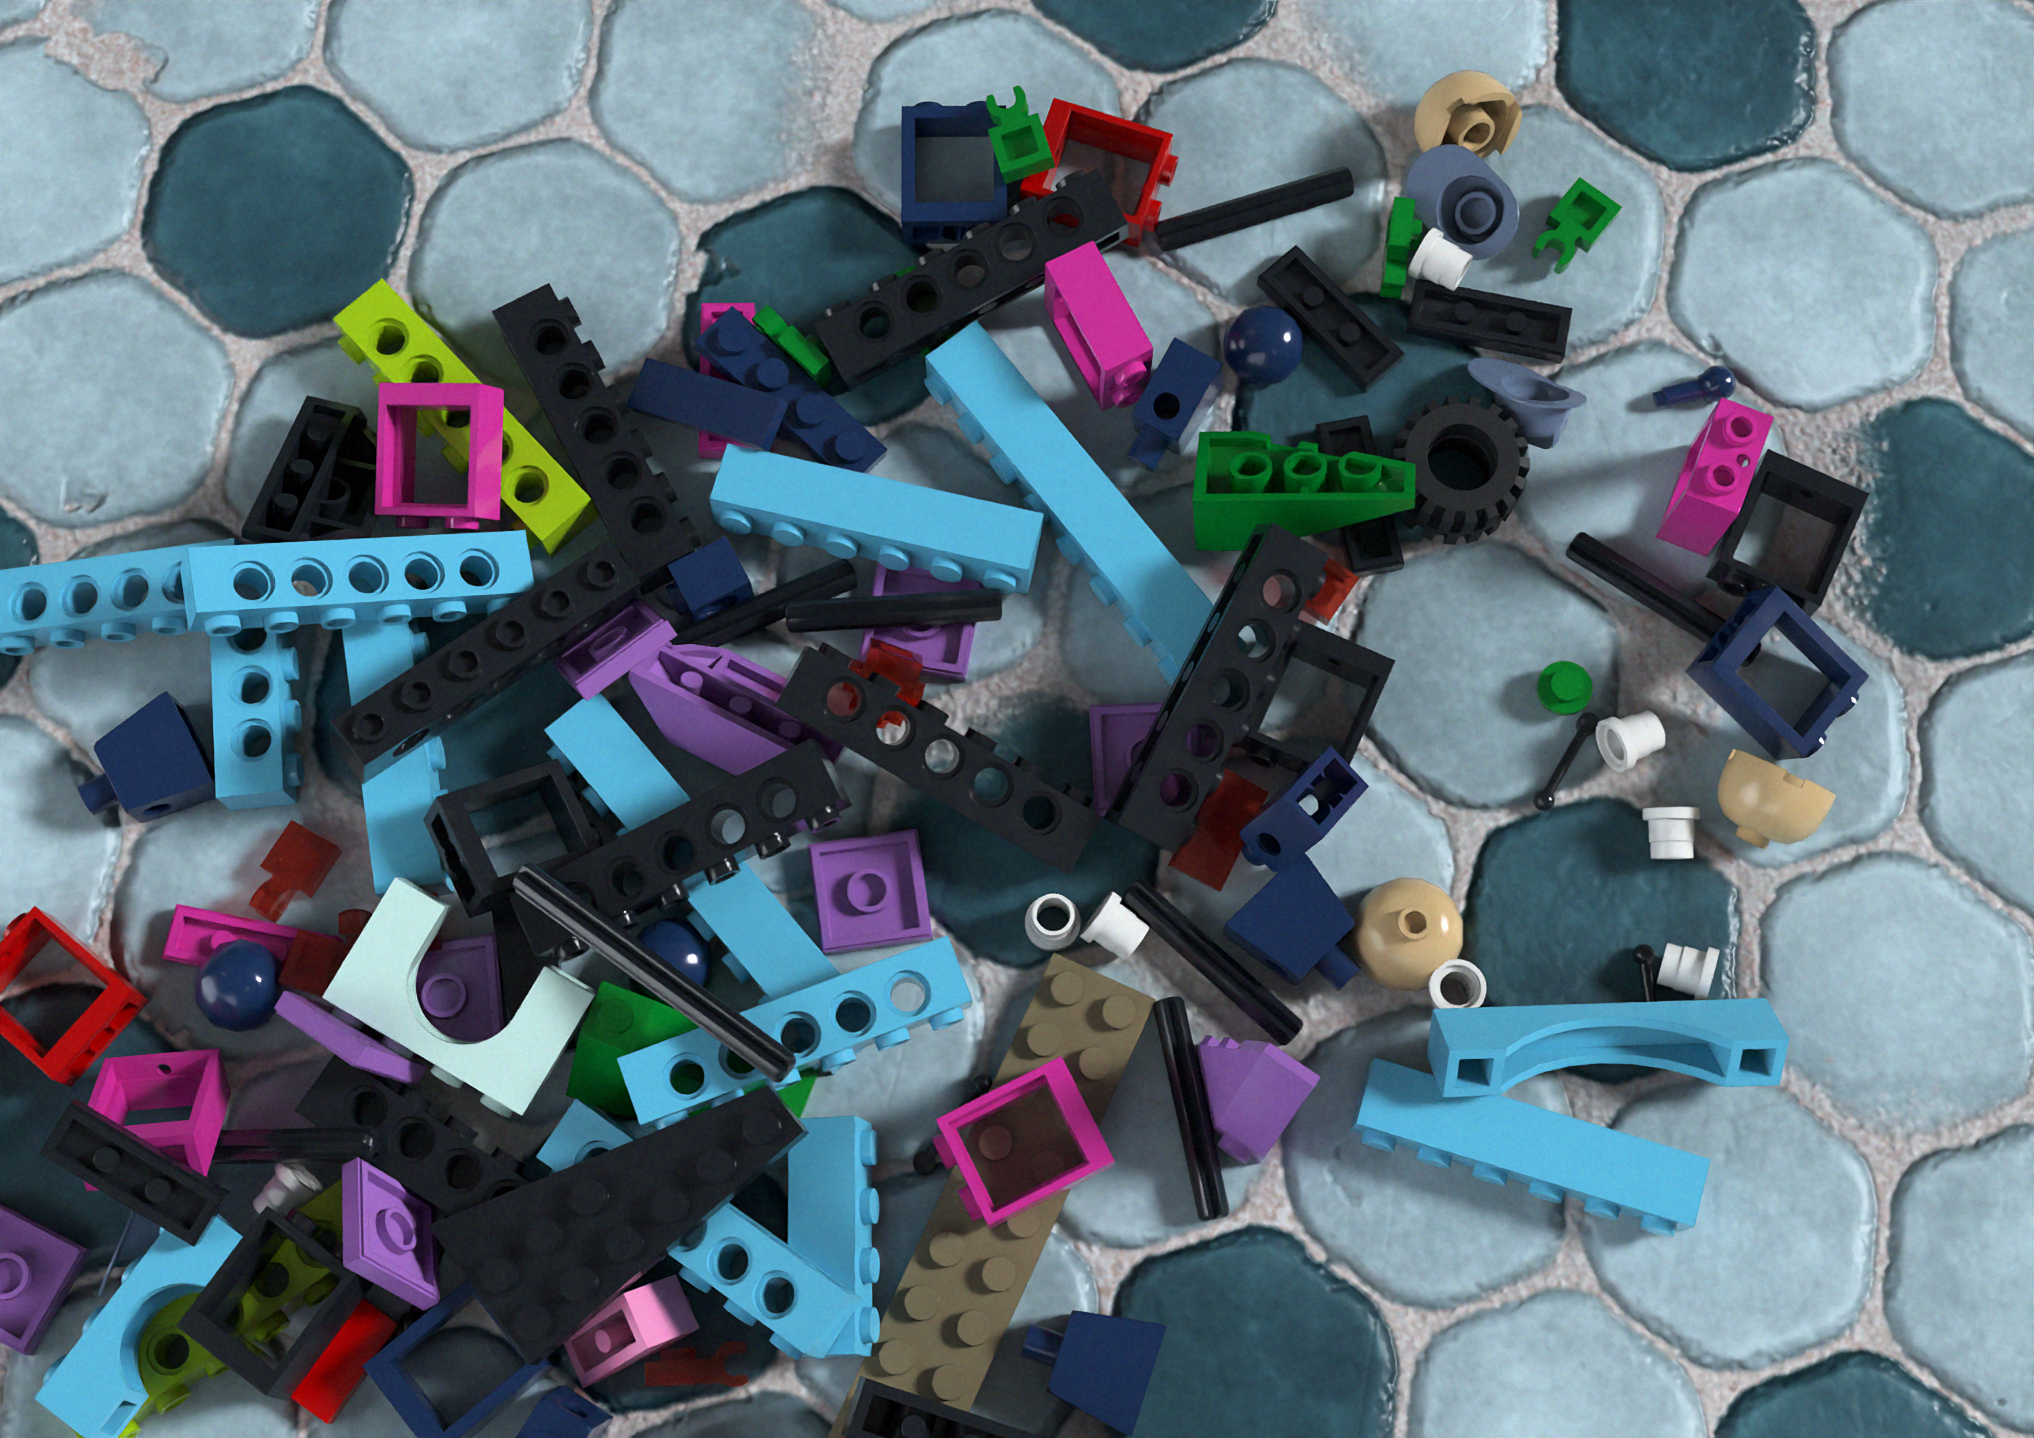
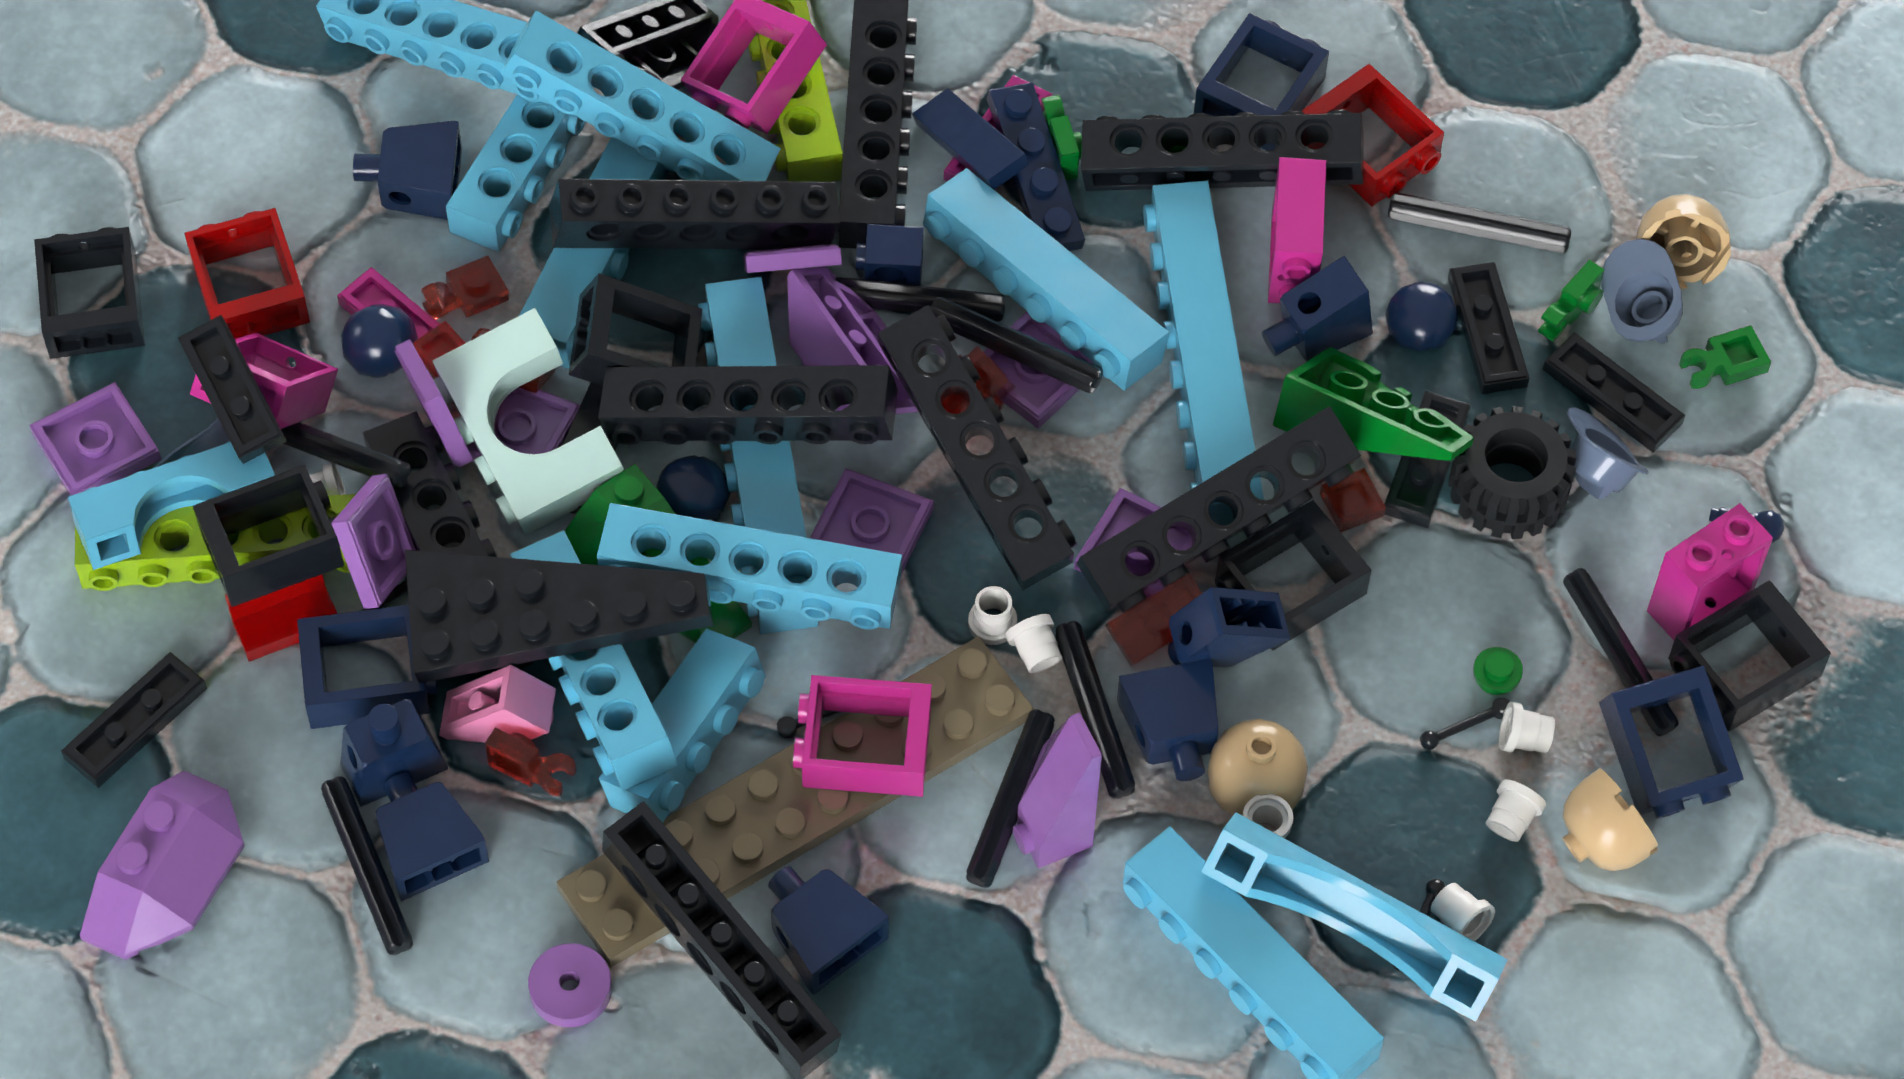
camera: 30 degrees right, 15 degrees down
black axle [511,863,796,1083] -> none
green plate [986,85,1055,184] -> none
white piece [1408,227,1473,291] -> none

